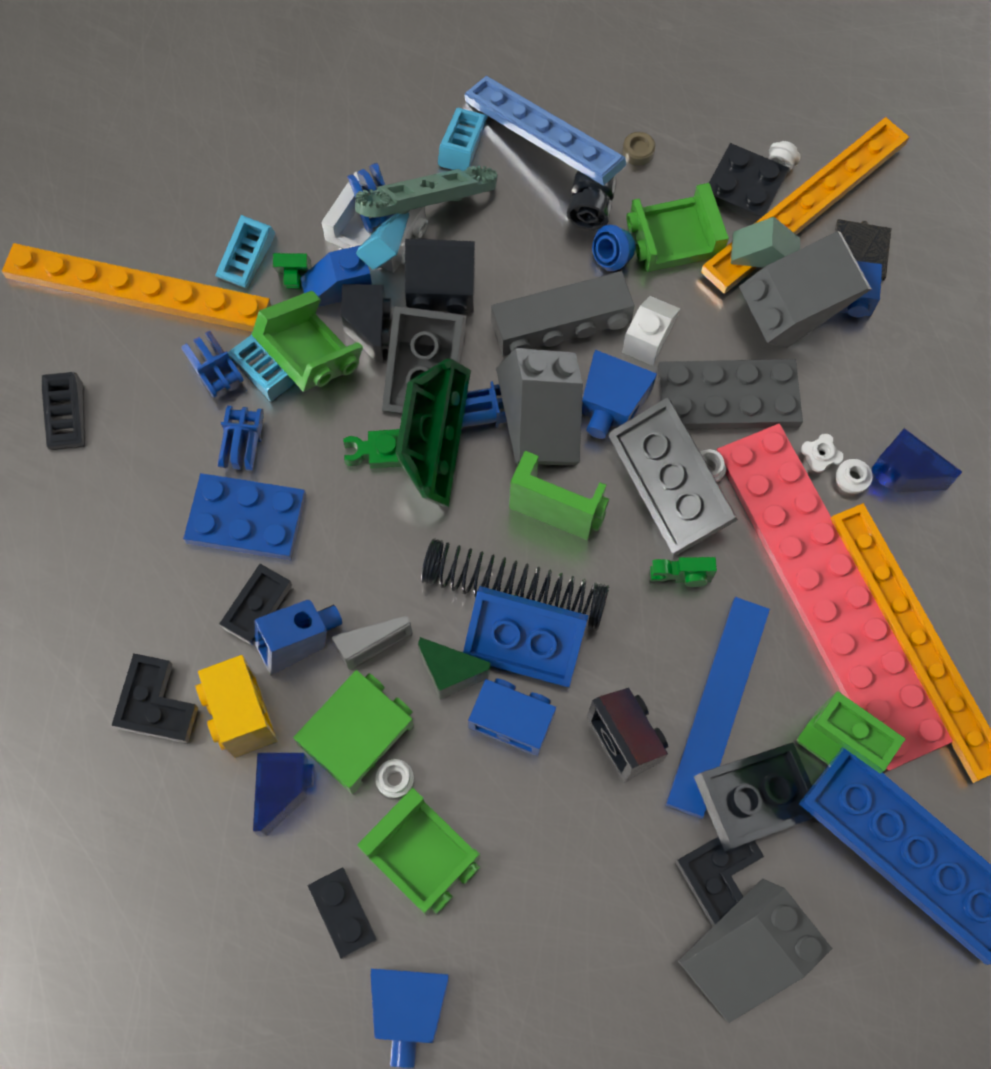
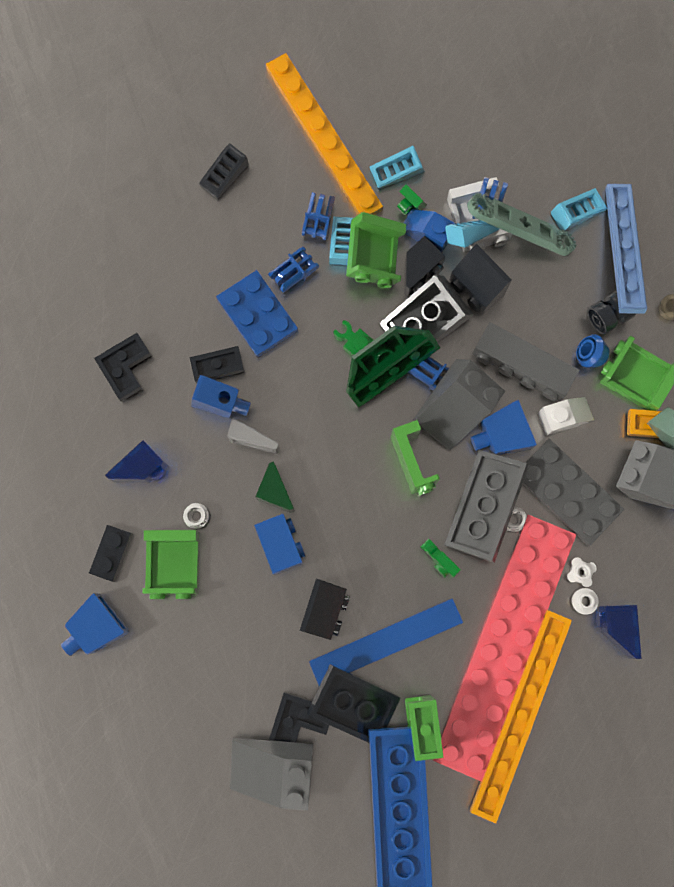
camera: 50 degrees right, 10 degrees up
yellow brick [195,655,278,758] -> none
bright green panel [293,670,414,795] -> none
black piece [421,538,610,631] -> none
blue plate [463,586,589,688] -> none

